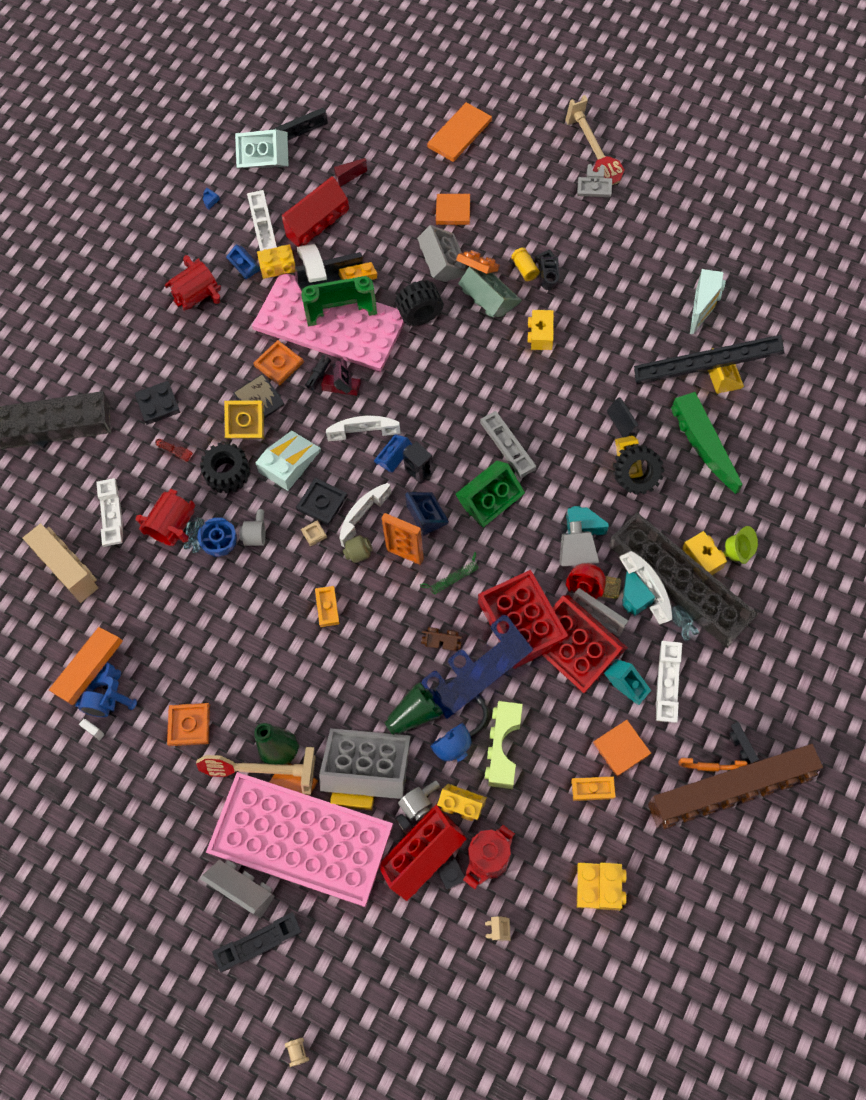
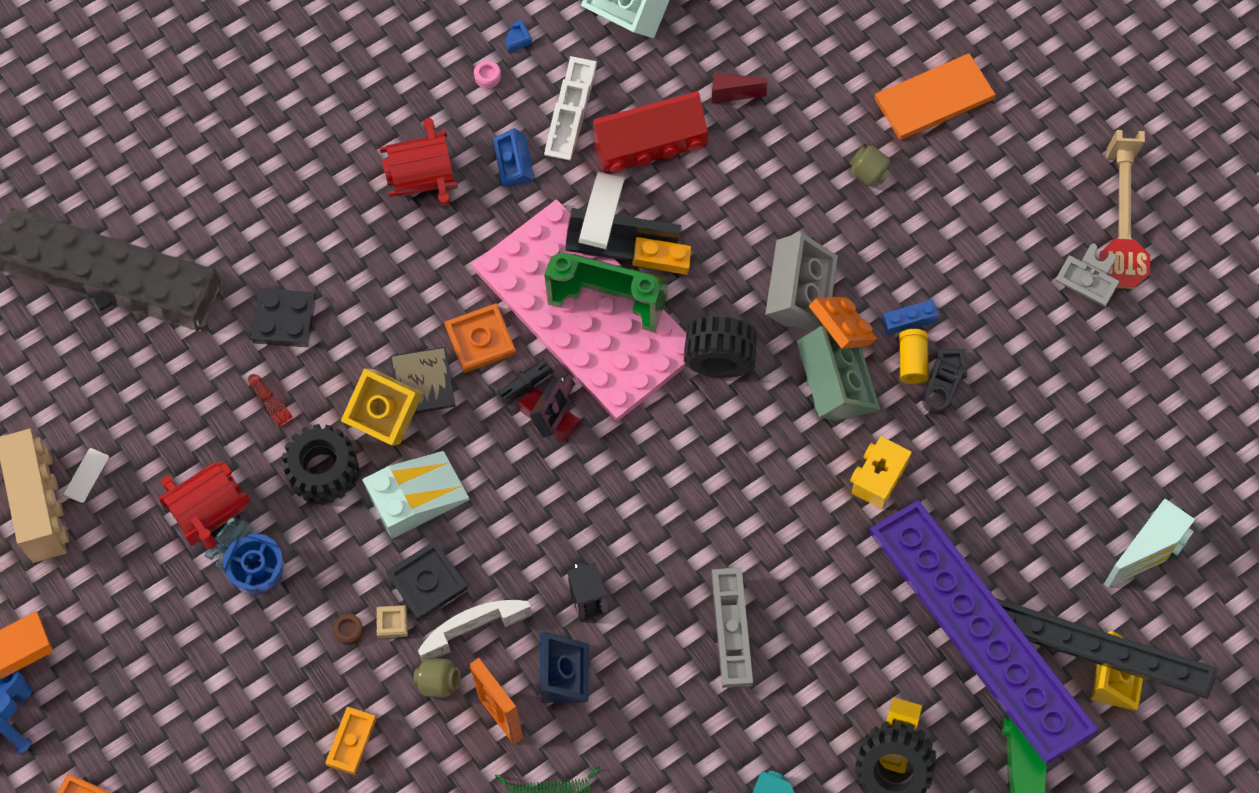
camera: 25 degrees right, 0 degrees up
white slope [96,478,123,547] -> none
light grey piece [239,509,266,546] -> none
yellow plate [257,244,296,279] -> none
white slope [326,416,401,441] -> none
blue slope [374,434,412,472] -> none
orange tile [436,194,470,225] -> none
green slope [455,460,525,527] -> none
black slope [607,397,638,437] -> none
none -> white sticker [64,448,109,503]
none -> reddish brown tile [332,614,363,645]
none -> bright pink tile [474,61,501,88]
none -> olive head [849,145,891,186]
none -> dark purple plate [870,500,1098,765]
none -> blue piece [882,299,939,336]

